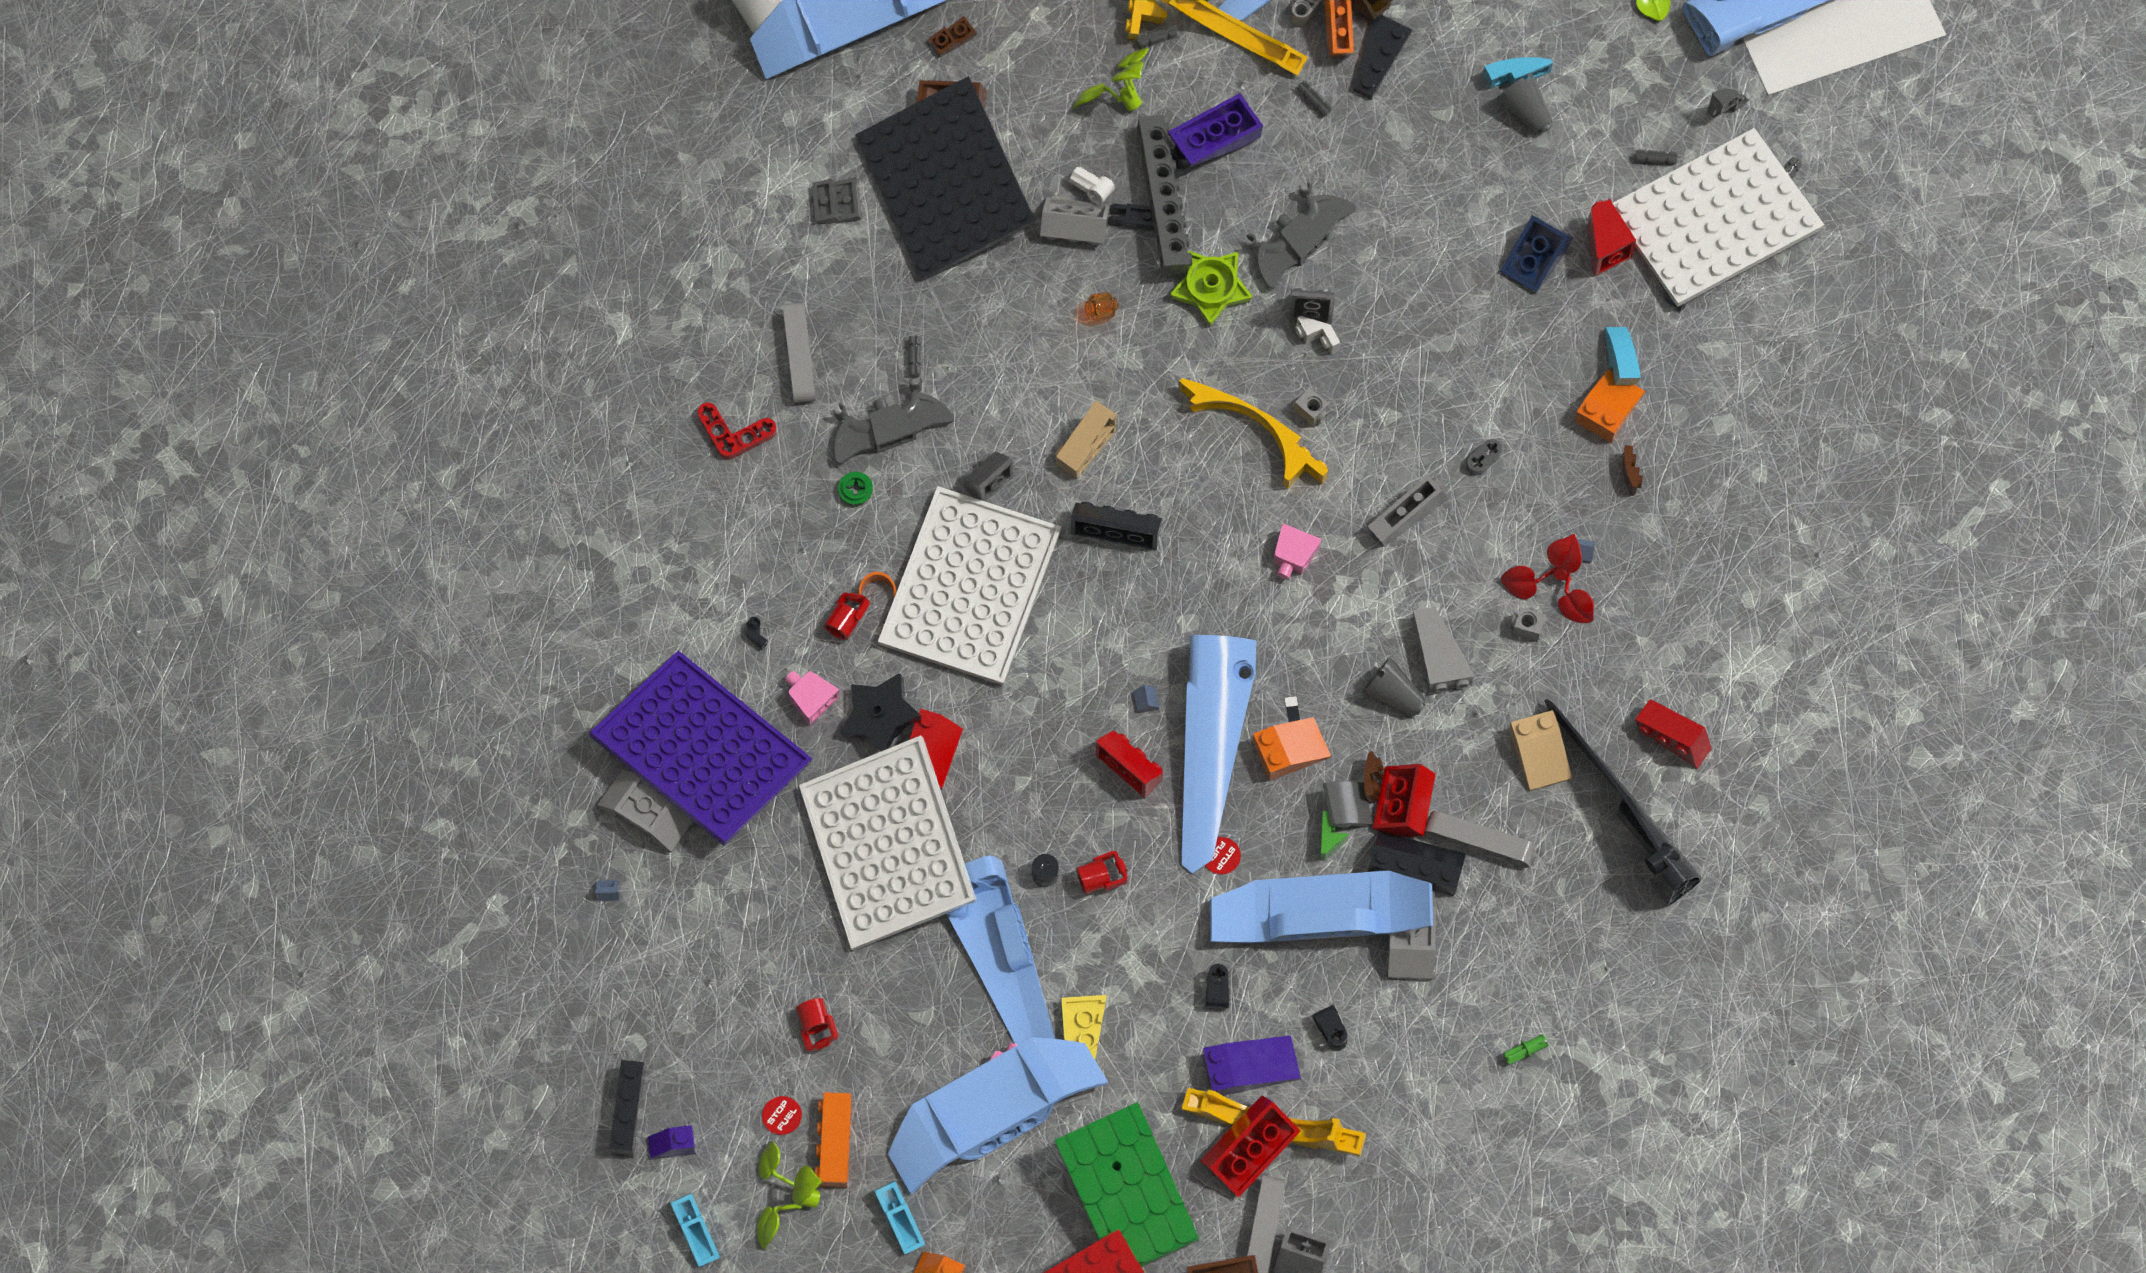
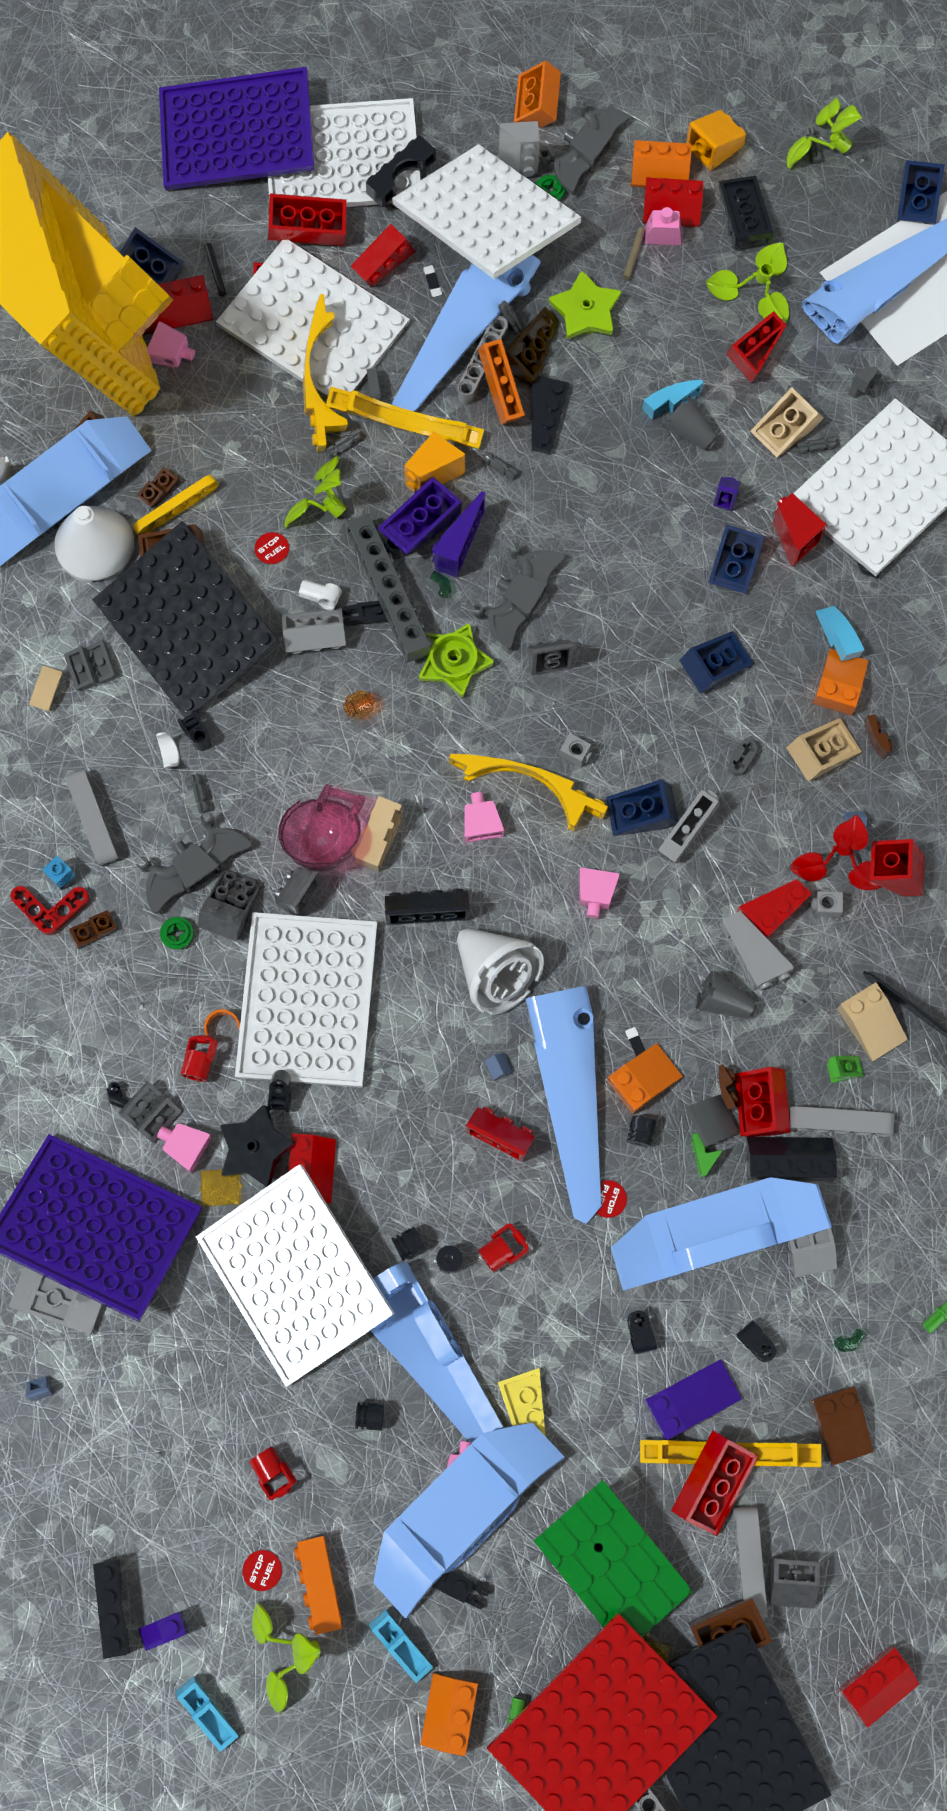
camera: 15 degrees left, 5 degrees up
white slope [1295,316,1340,355] -> none
none -> tan slope [29,665,63,711]
none -> dark azure brick [42,856,76,890]
none -> white cone [55,506,135,583]
none -> reddish brown slope [69,910,117,949]
none -> dark grey slope [119,1081,181,1143]
none -> yellow beam [133,475,218,535]
none -> white helmet [156,732,180,769]
none -> black piece [177,710,211,751]
none -> flat silver slope [198,869,262,941]
none -> clear yellow piece [199,1169,241,1207]
none -> red sticker [254,532,289,564]
none -> black piece [268,1070,291,1112]
none -> clear pink windscreen [278,784,365,871]
none -> black piece [355,1402,384,1431]
none -> black piece [391,1226,426,1262]
none -> light orange slope [404,432,465,492]
none -> clear green arm [430,571,452,598]
none -> dark purple slope [432,491,486,578]
none -> black hinge [432,1571,489,1610]
none -> white cone [457,928,544,1015]
none -> bright pink torso [465,792,504,843]
none -> dark blue slope [606,779,678,836]
none -> black piece [626,1116,657,1148]
none -> dark blue slope [679,631,754,694]
none -> dark purple slope [713,477,740,511]
none -> red wedge [726,311,787,384]
none -> red wedge [735,879,812,939]
none -> tan slope [750,387,823,458]
none -> tan slope [786,718,862,782]
none -> reddish brown slope [809,1386,873,1466]
none -> bright green slope [827,1056,864,1083]
none -> clear green arm [834,1328,866,1352]
none -> red slope [870,839,925,897]

